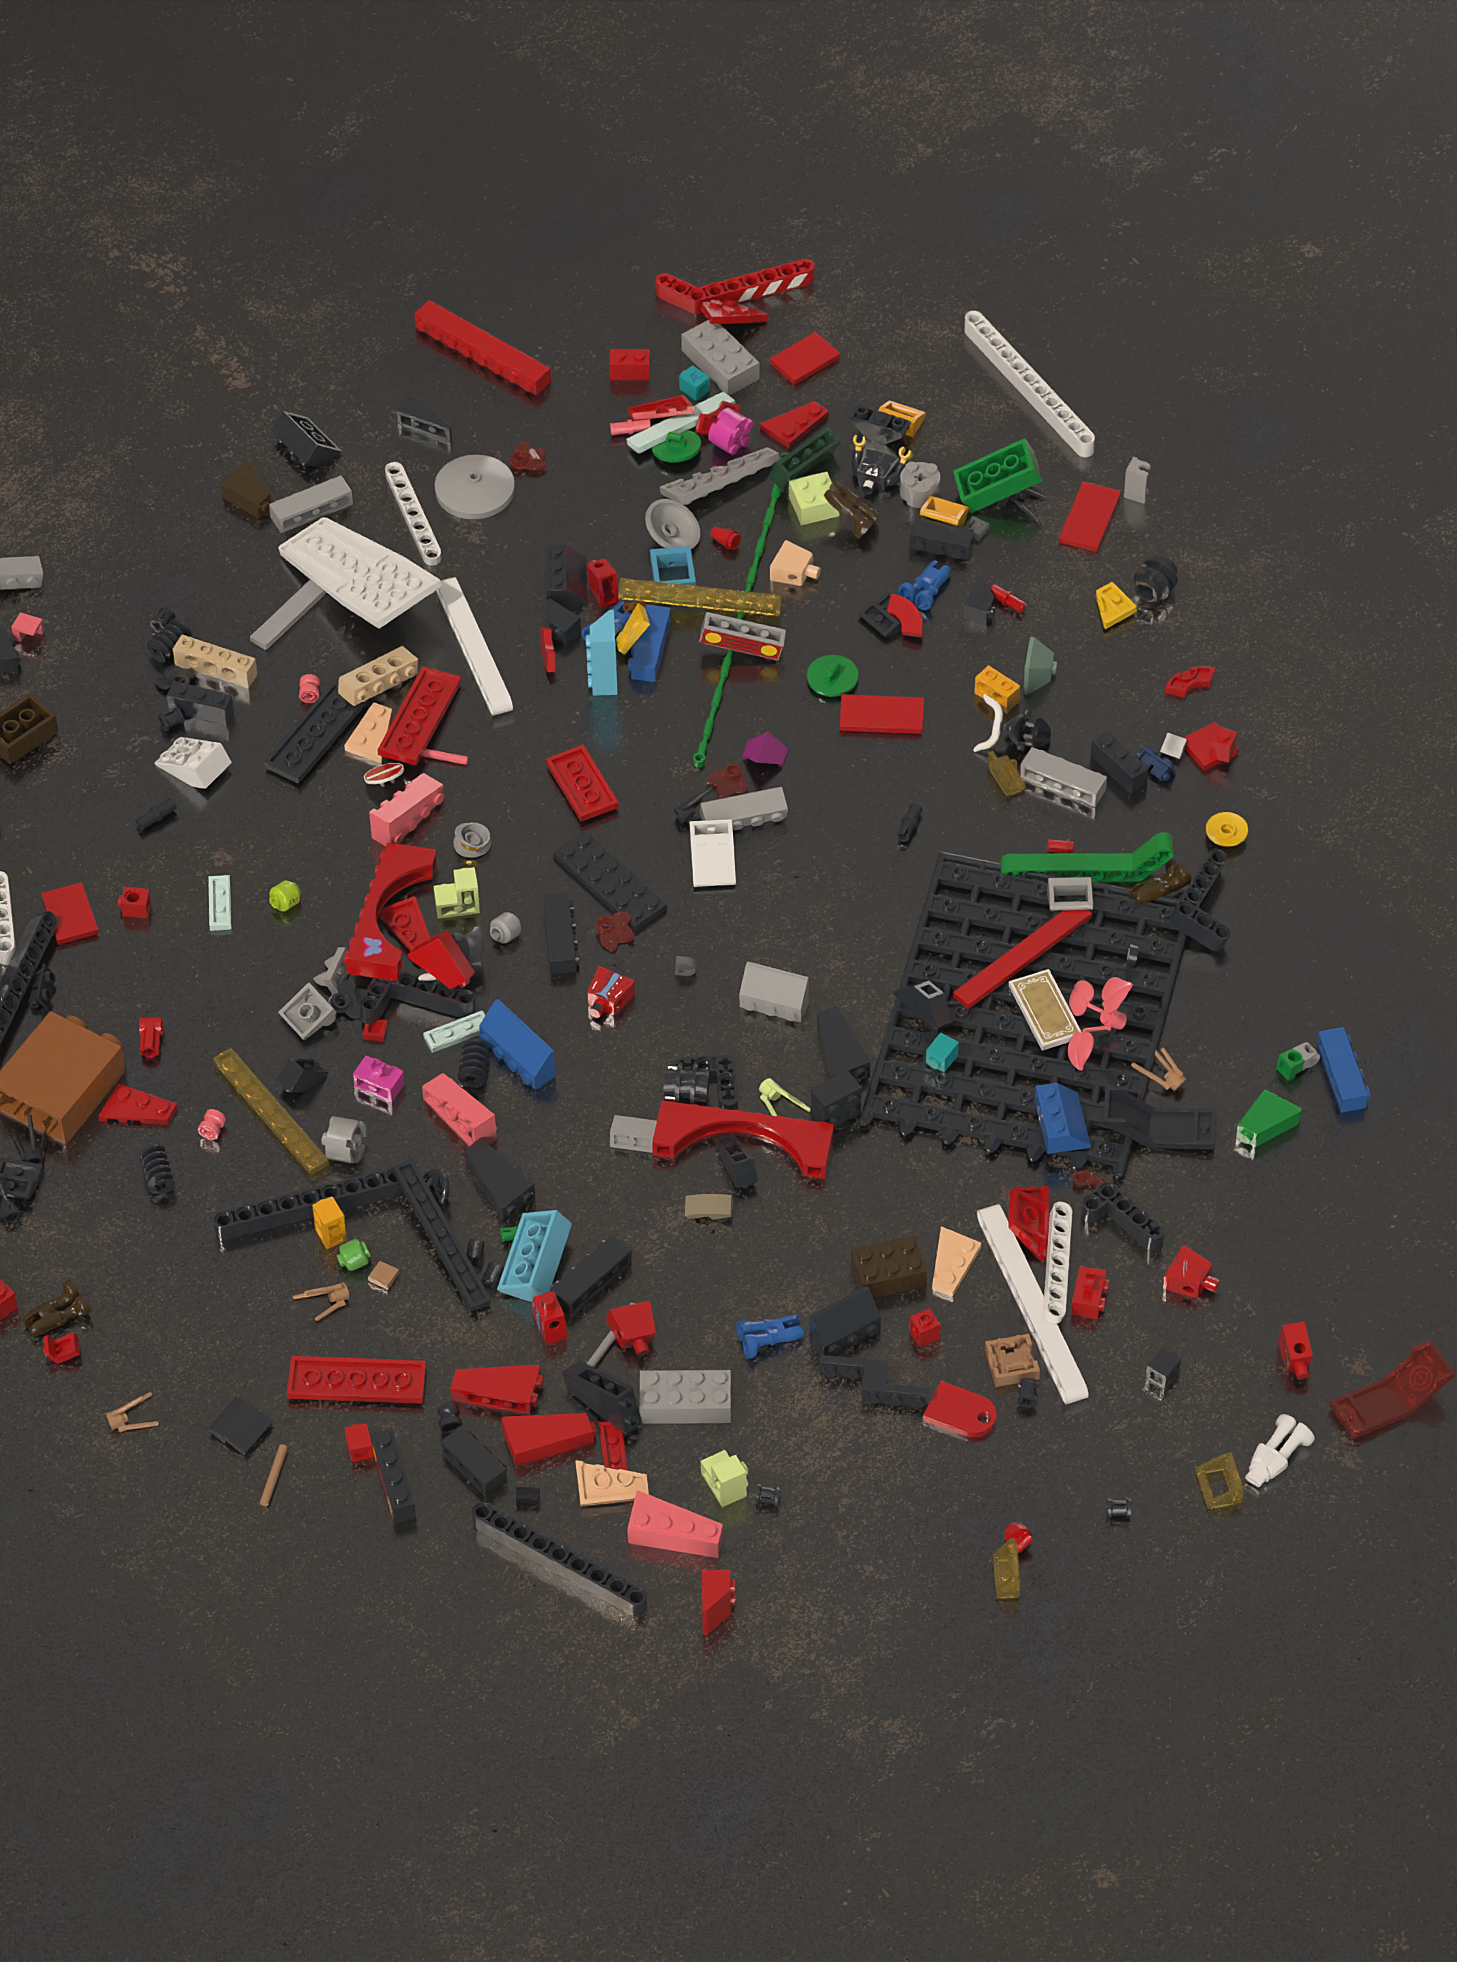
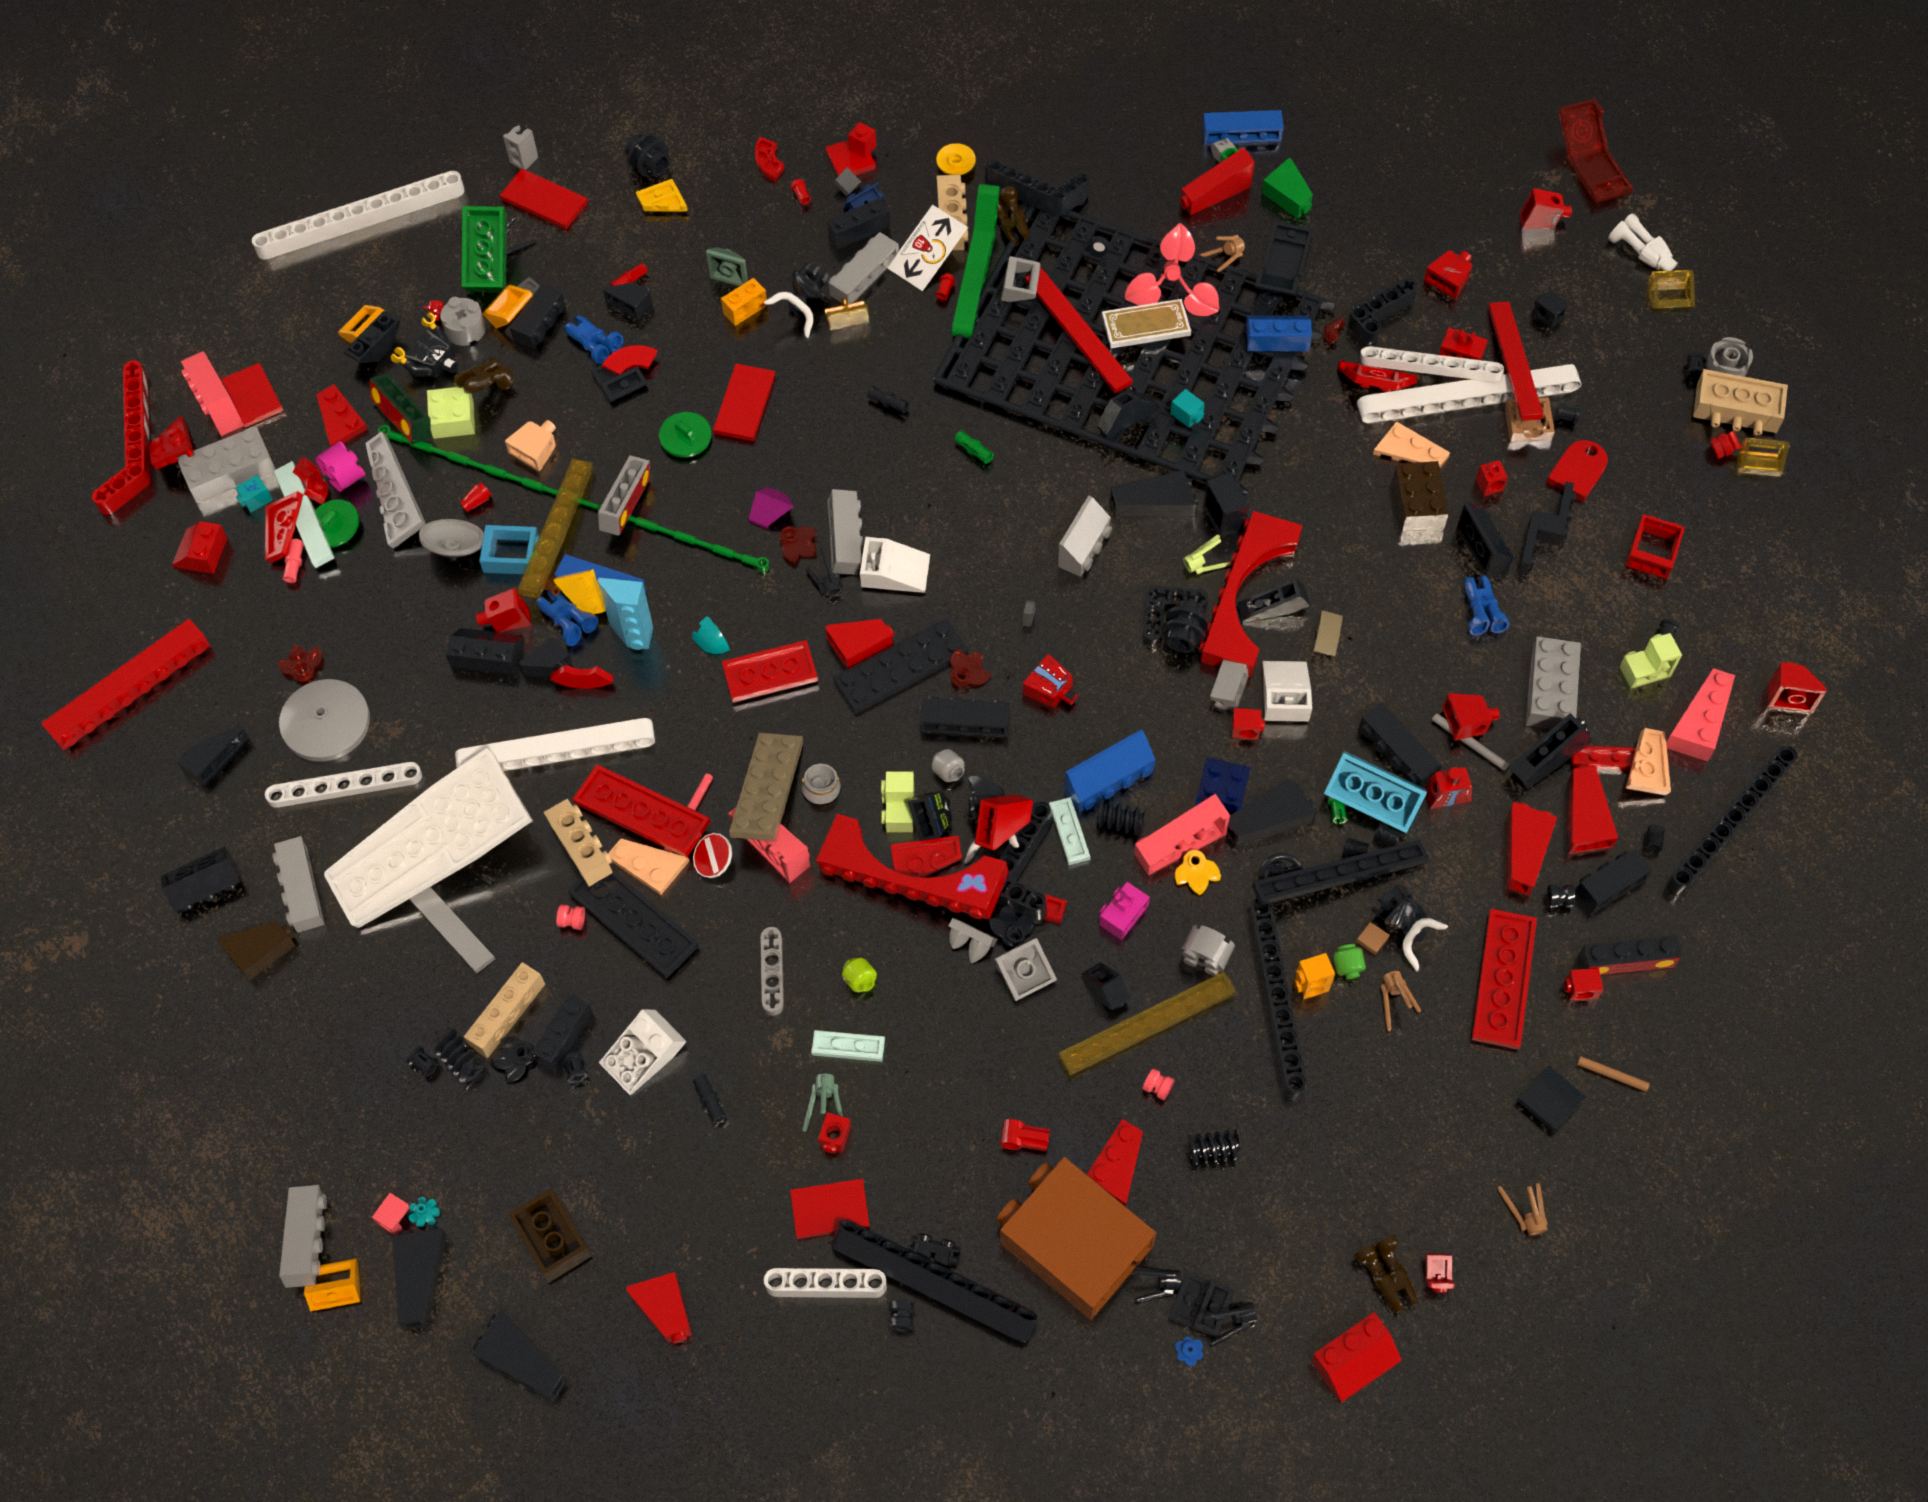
camera: 80 degrees left, 10 degrees up
none -> coral wedge [181,351,244,436]
none -> teal plant [409,1197,440,1228]
none -> red plant [423,300,444,321]
none -> teal brick [692,616,730,654]
none -> dark tan plate [729,733,803,841]
none -> light grey beam [761,927,784,1016]
none -> red pin [791,179,812,205]
none -> sand green plant [802,1074,843,1132]
none -> red slope [825,619,894,669]
none -> white sticker [888,205,968,291]
none -> black torso [907,791,952,841]
none -> tan brick [937,175,968,251]
none -> green pin [954,430,994,464]
none -> yellow plate [1175,850,1221,895]
none -> red slope [1180,148,1255,215]
none -> clear blue brick [1195,757,1251,815]
none -> red brick [1232,708,1265,740]
none -> white slope [1262,661,1312,721]
none -> black helmet [1371,884,1448,971]
none -> red tile [1488,301,1543,421]
none -> red window [1625,514,1685,579]
none -> tan piece [1693,369,1788,435]
none -> light grey brick [1705,337,1753,377]

